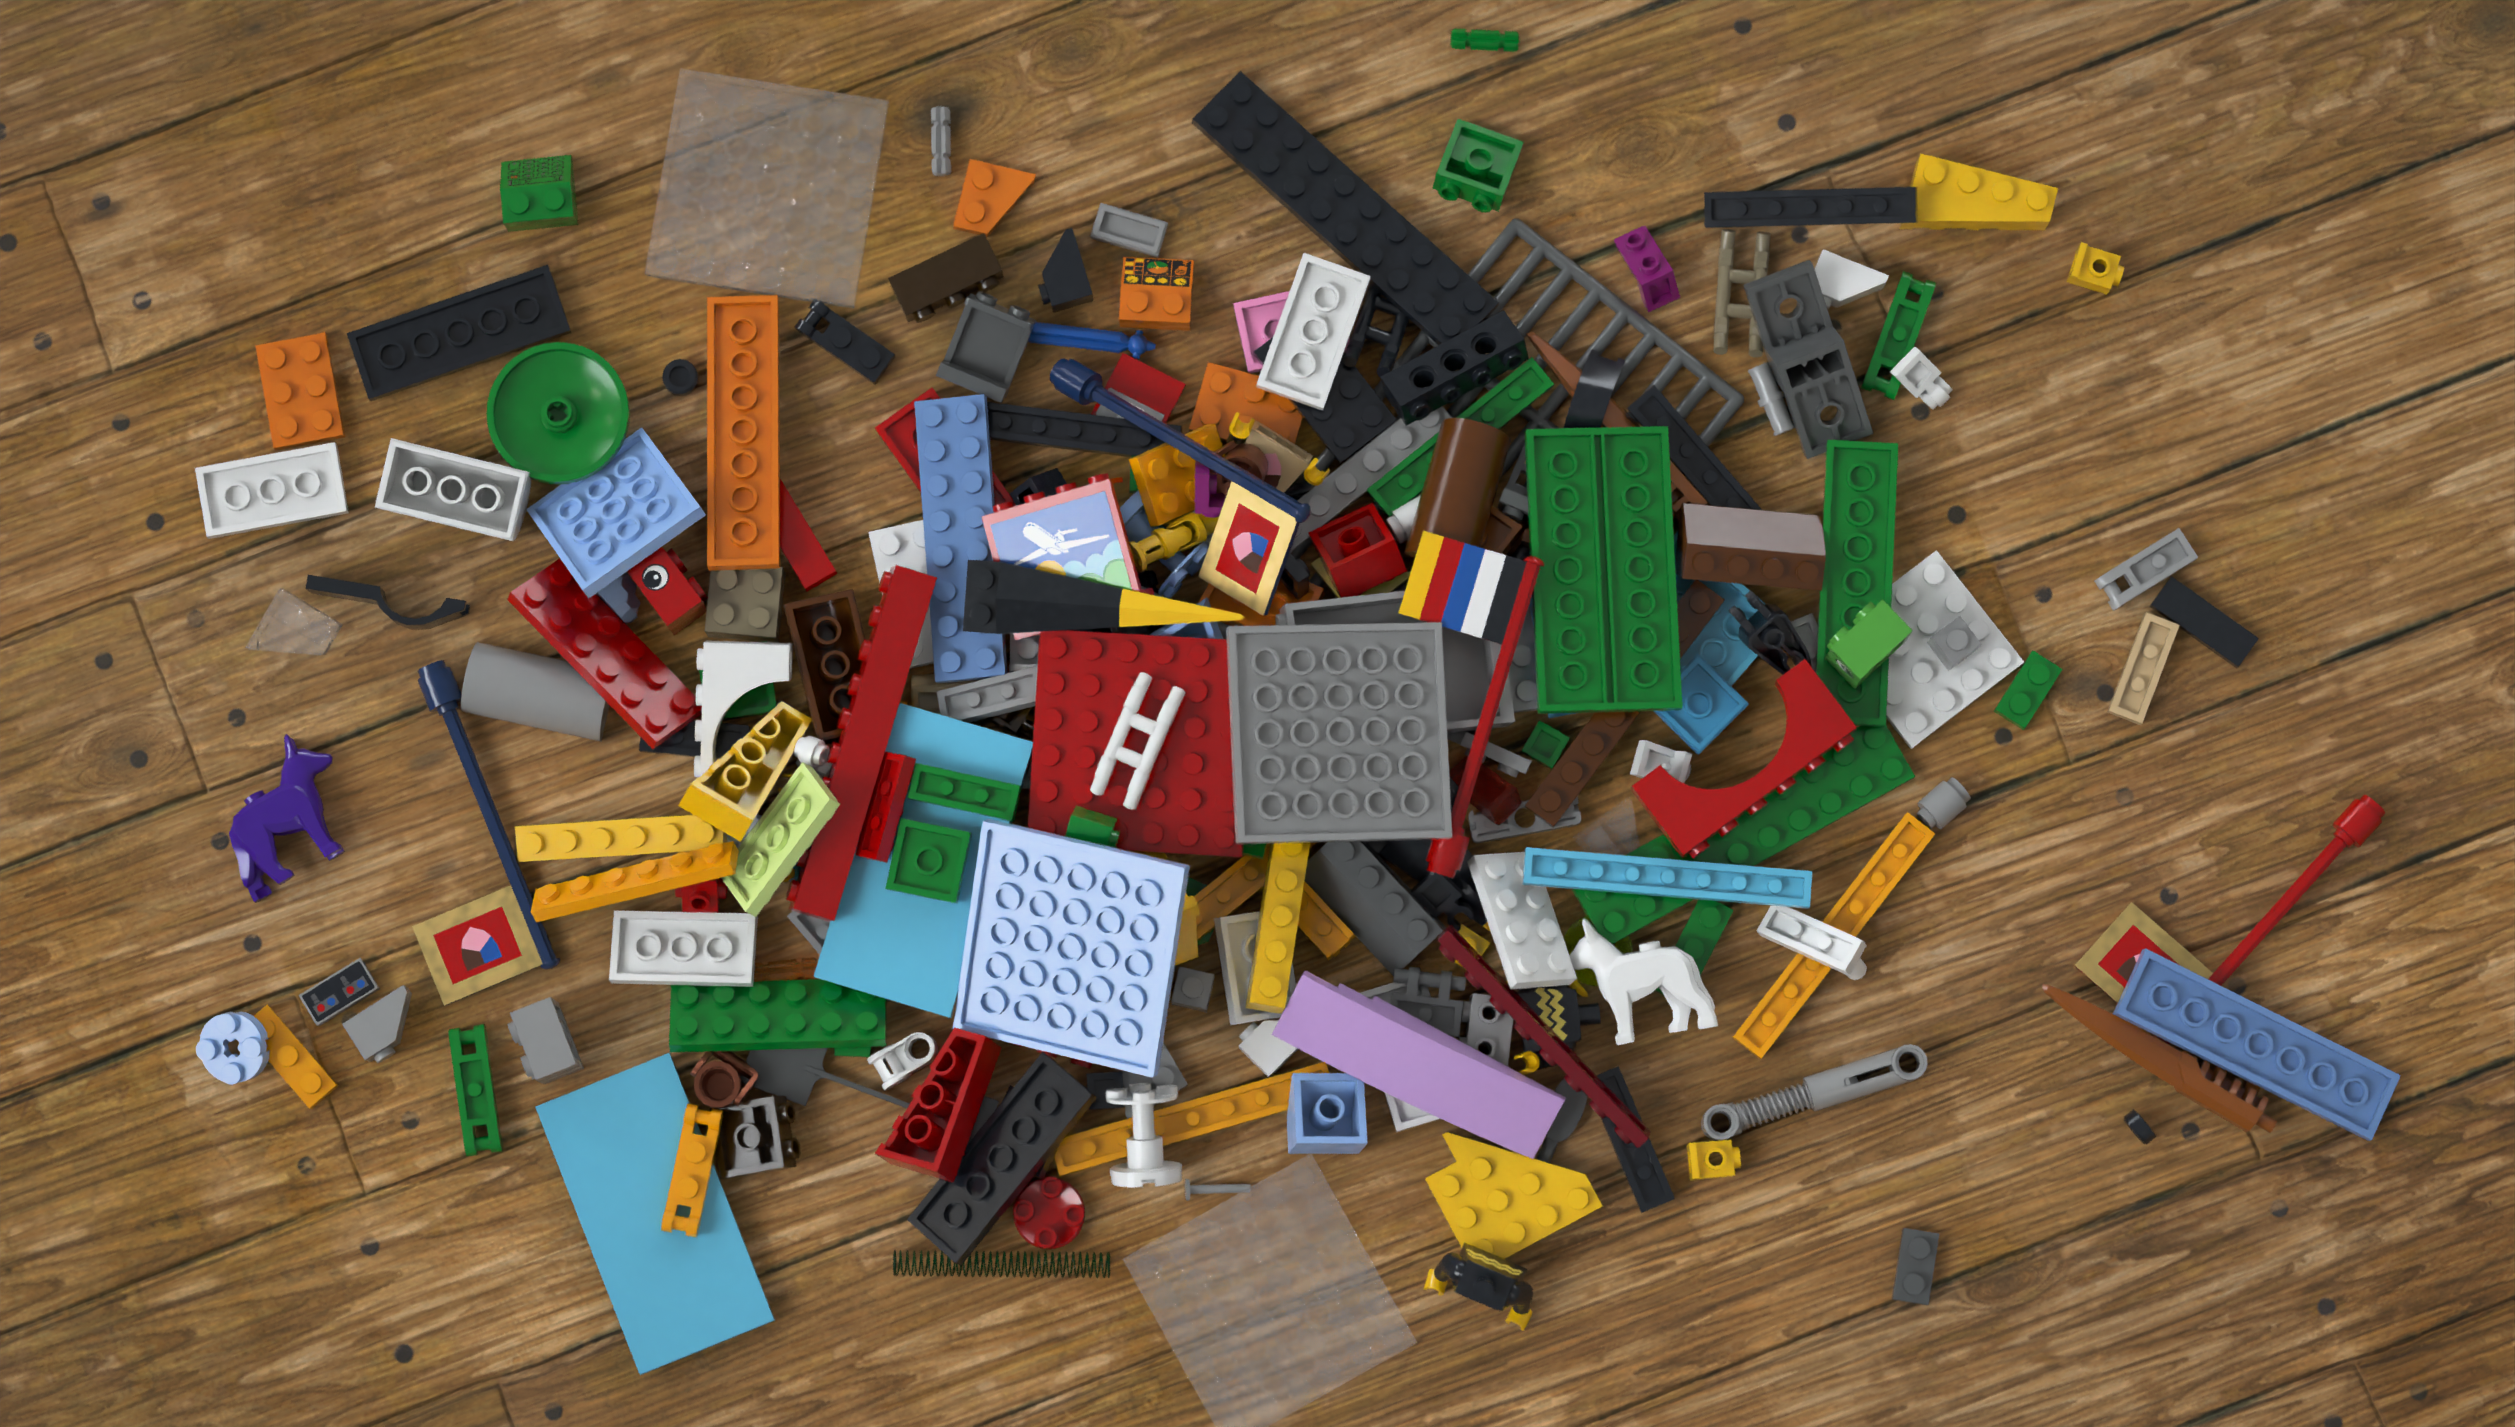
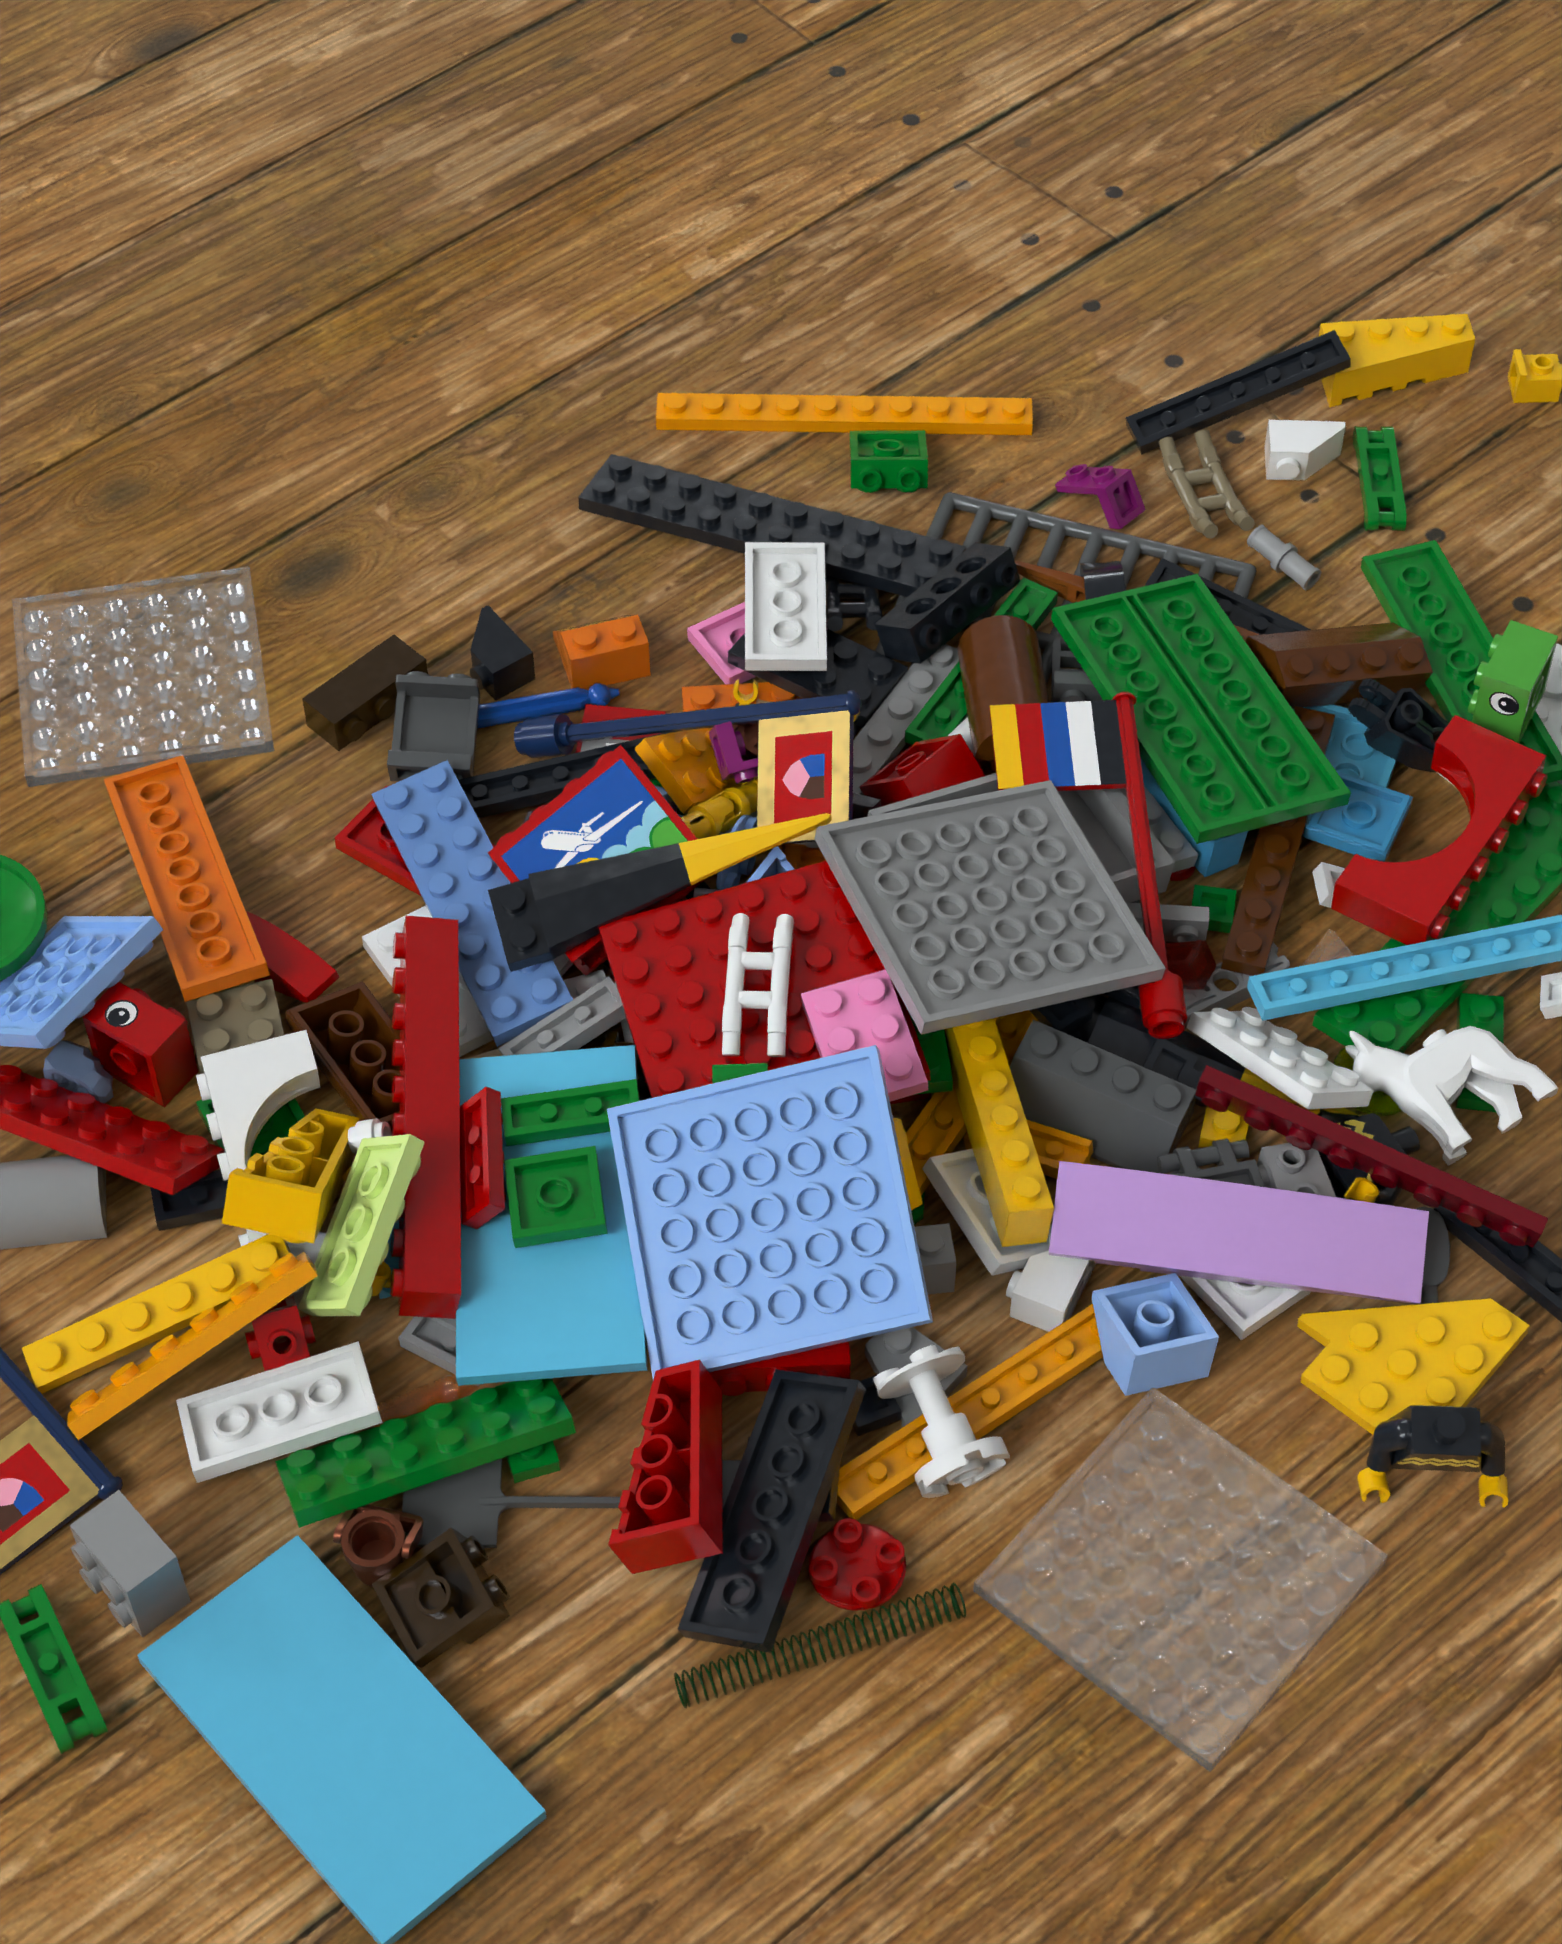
camera: 20 degrees left, 30 degrees down
light orange plate [661,1103,723,1238] -> none
black tile [662,359,699,396] -> none
black plate [794,299,896,385] -> none
white piece [867,1032,938,1091] -> none
light grey axle [931,106,951,176] -> none
orange wing [953,159,1036,237] -> none
light grey tile [1090,203,1168,258] -> none
light grey pin [1185,1179,1250,1200] -> none
green axle [1450,28,1519,52] -> none
dark grey bracket [1743,260,1873,459] -> none
white plate [1890,347,1953,410] -> none
none -> light orange plate [656,393,1033,435]
none -> bright pink plate [801,969,928,1101]

